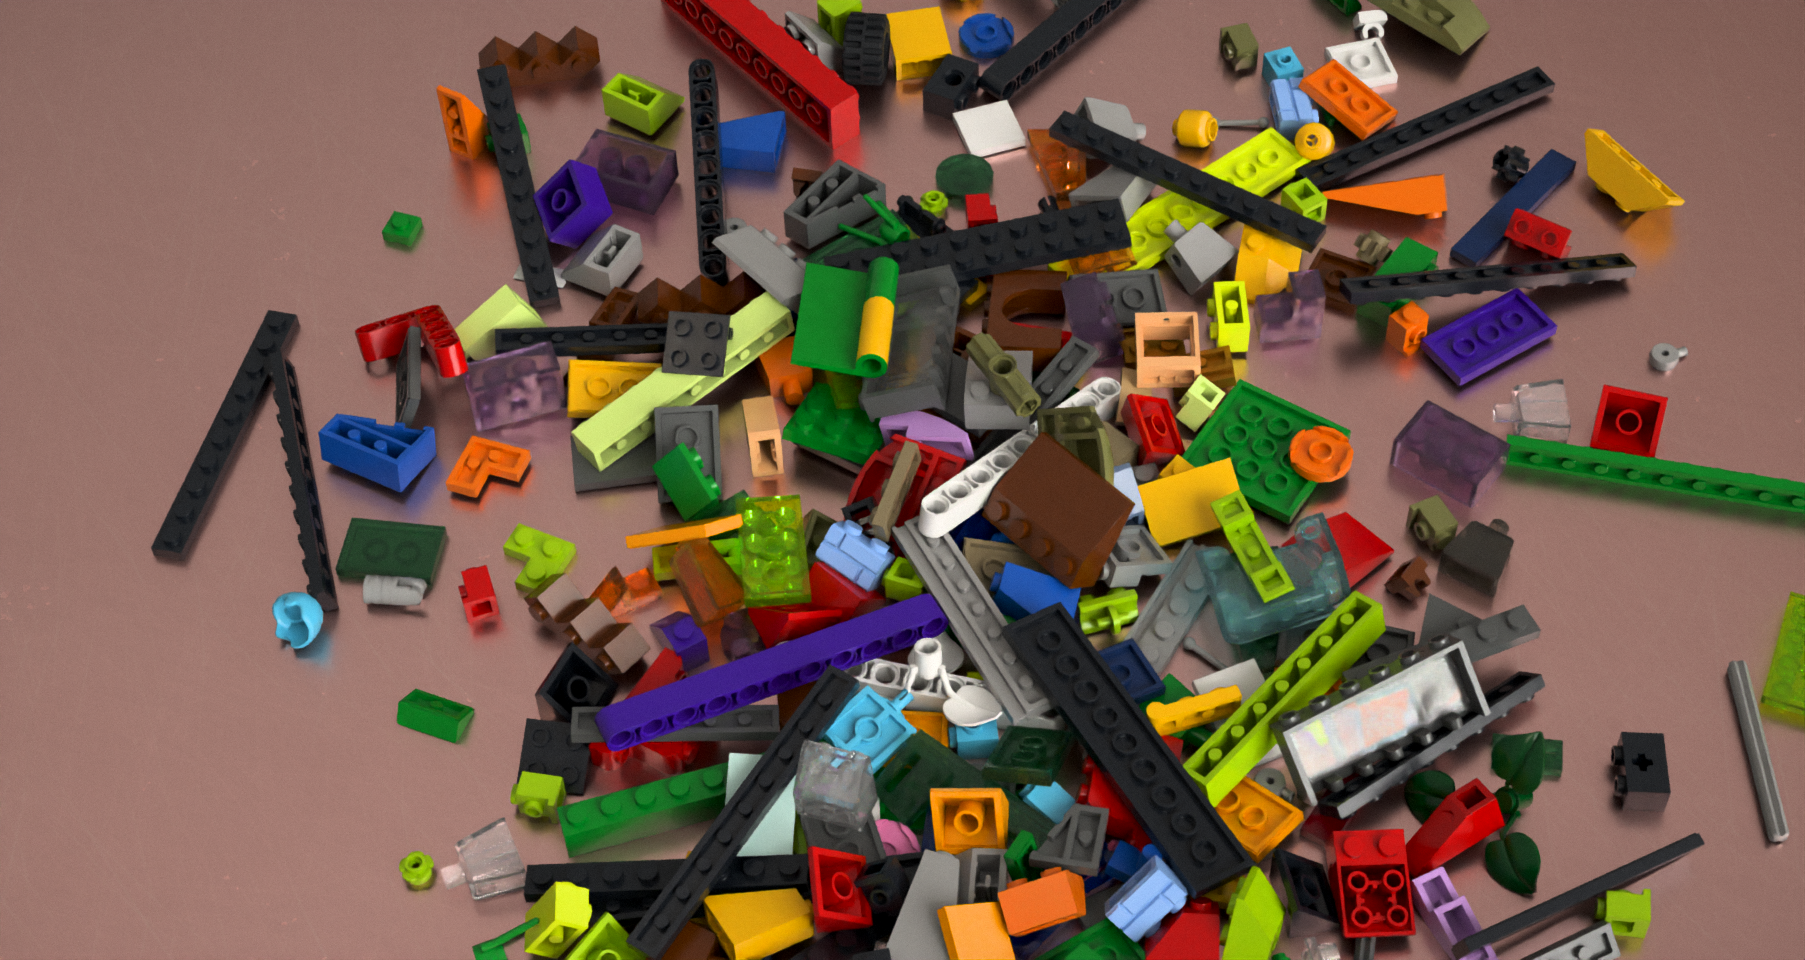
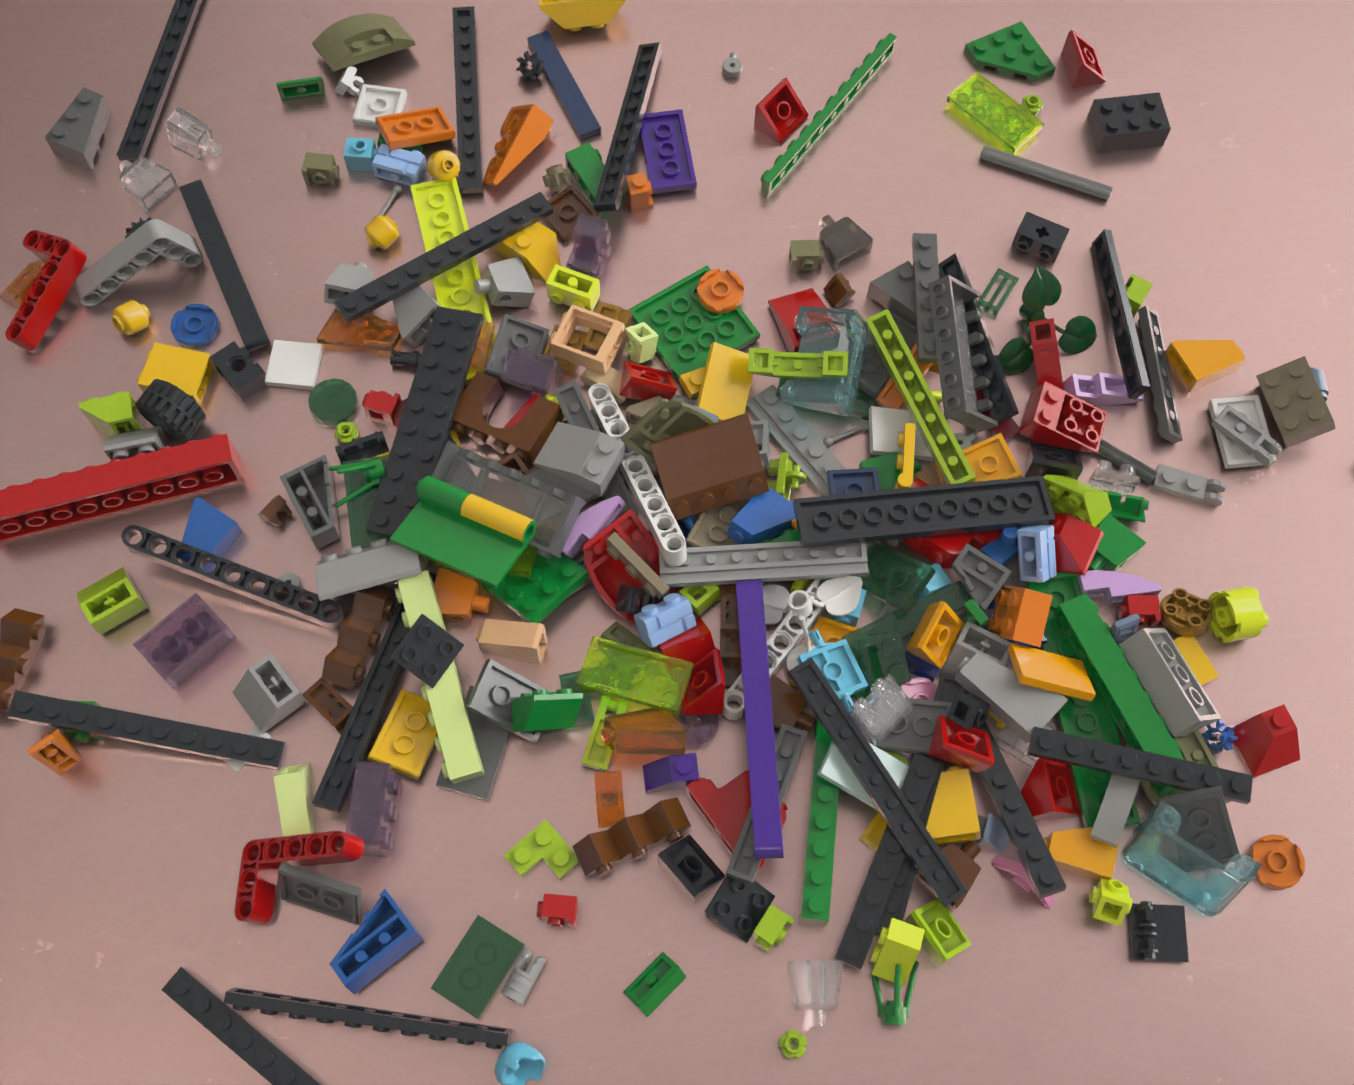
camera: 70 degrees left, 15 degrees up
green plate [382,211,423,246] -> none
orange plate [446,435,531,498] -> none
dark purple brick [533,159,613,249] -> none
light orange tile [625,514,743,549] -> none
olive piece [966,332,1041,418] -> none
lime brick [1280,177,1328,222] -> none
clear purple brick [1390,400,1511,508] -> none
clear torso [1493,379,1571,444] -> none
red bracket [1504,208,1572,260] -> none

